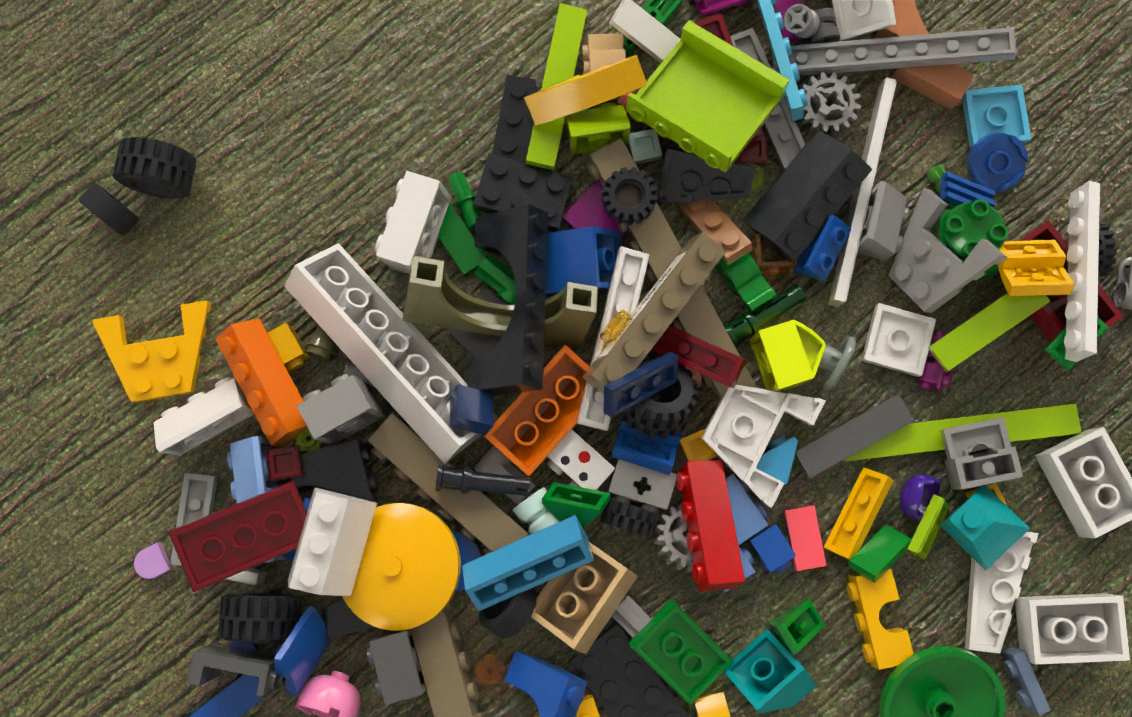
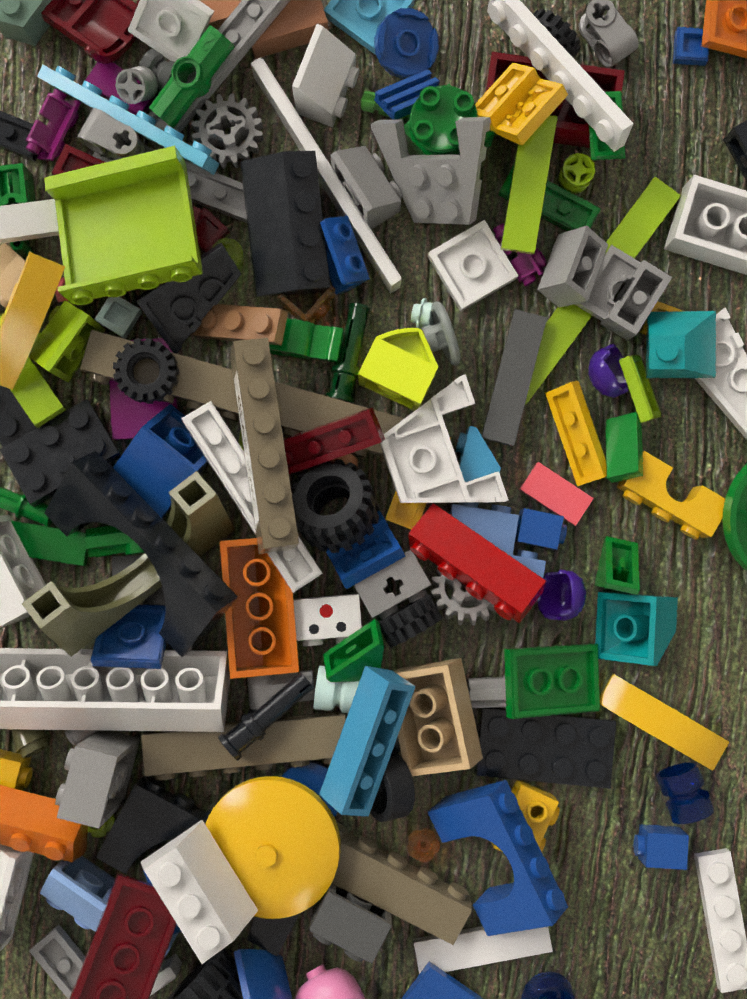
camera: 50 degrees left, 5 degrees up
dark red tile [266,446,303,481] -> none
dark blue piece [450,385,494,435] -> none
clear yellow tile [600,310,632,344] -> none
dark blue tile [603,352,678,417] -> none
none -> light grey piece [77,108,146,160]
none -> blue tile [90,605,166,669]
none -> green piece [149,25,235,129]
none -> white slope [292,24,359,127]
none -> light aqua plate [411,298,434,329]
none -> green tile [498,163,601,232]
none -> light grey brick [537,226,608,308]
none -> dark purple hair [537,569,587,621]
none -> lime wheel [558,153,595,194]

